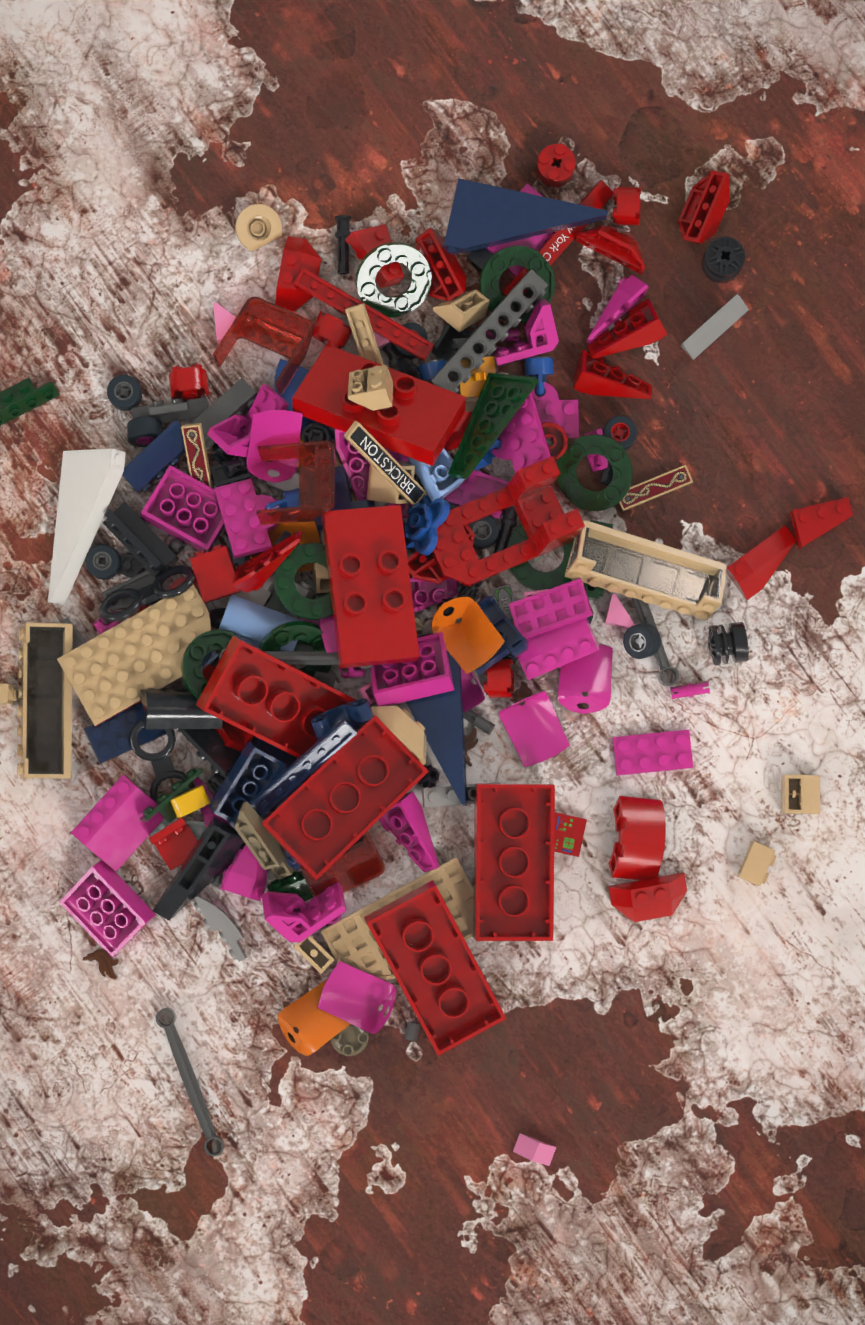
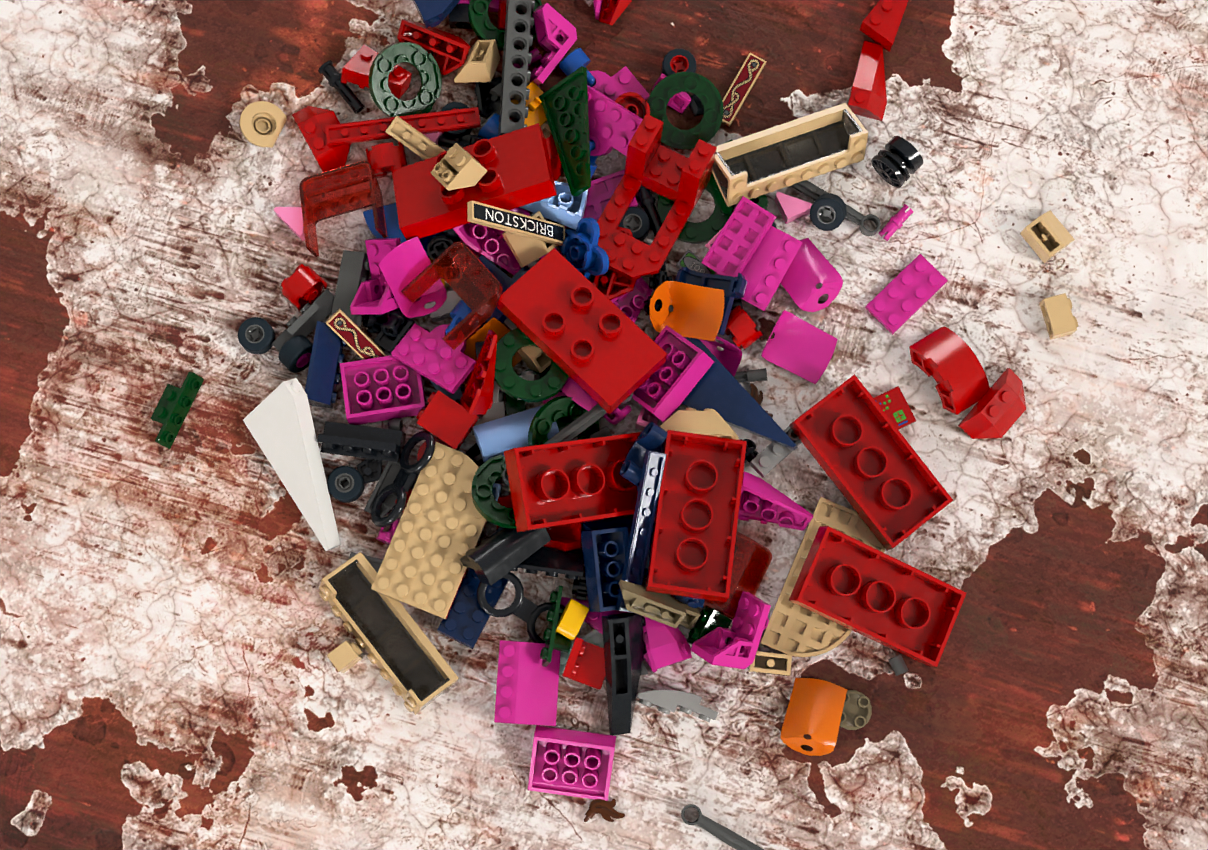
camera: 35 degrees left, 5 degrees down
dark pink piece [318,961,397,1034] -> none
bright pink slope [513,1133,556,1166] -> none
red wedge [573,350,652,399] -> none

